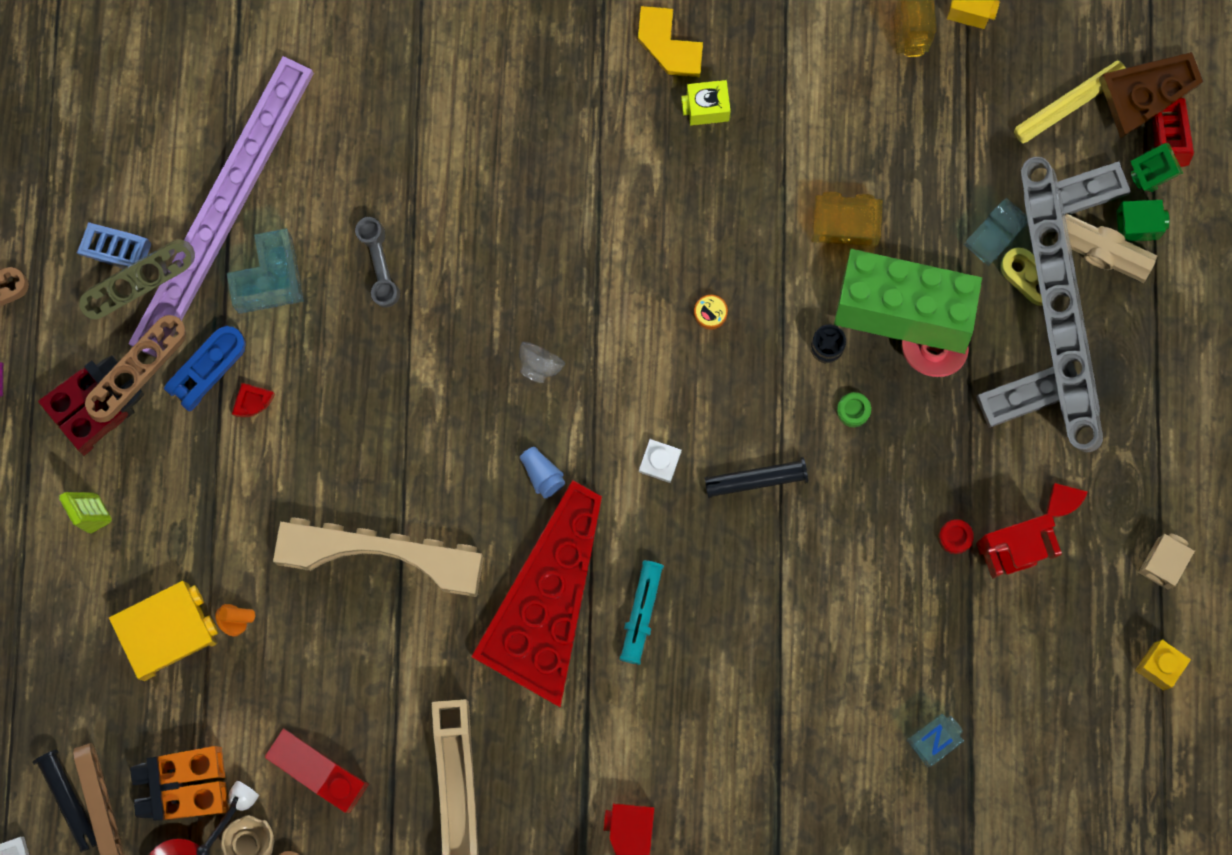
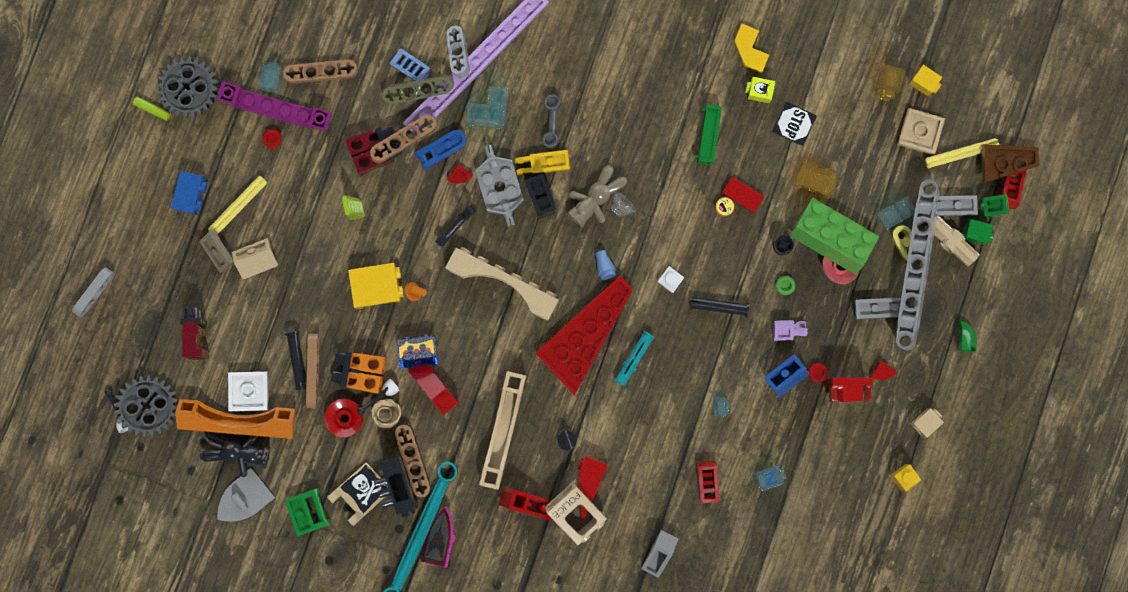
camera: 15 degrees right, 5 degrees up
none -> clear blue brick [396,334,439,369]
none -> black bar [435,206,477,247]
none -> light grey beam [446,25,470,78]
none -> light grey plate [475,145,524,227]
none -> yellow hinge [515,150,570,175]
none -> black brick [525,174,557,219]
none -> black plate [557,430,577,451]
none -> dark tan animal [567,165,627,228]
none -> green container [695,104,722,166]
none -> red slope [696,461,720,504]
none -> clear light blue plate [713,397,730,416]
none -> red tile [722,177,764,213]
none -> blue brick [764,354,809,398]
none -> sticker [772,102,817,146]
none -> lavender plate [773,320,808,341]
none -> tan tile [897,108,945,156]
none -> green brick [957,320,977,352]

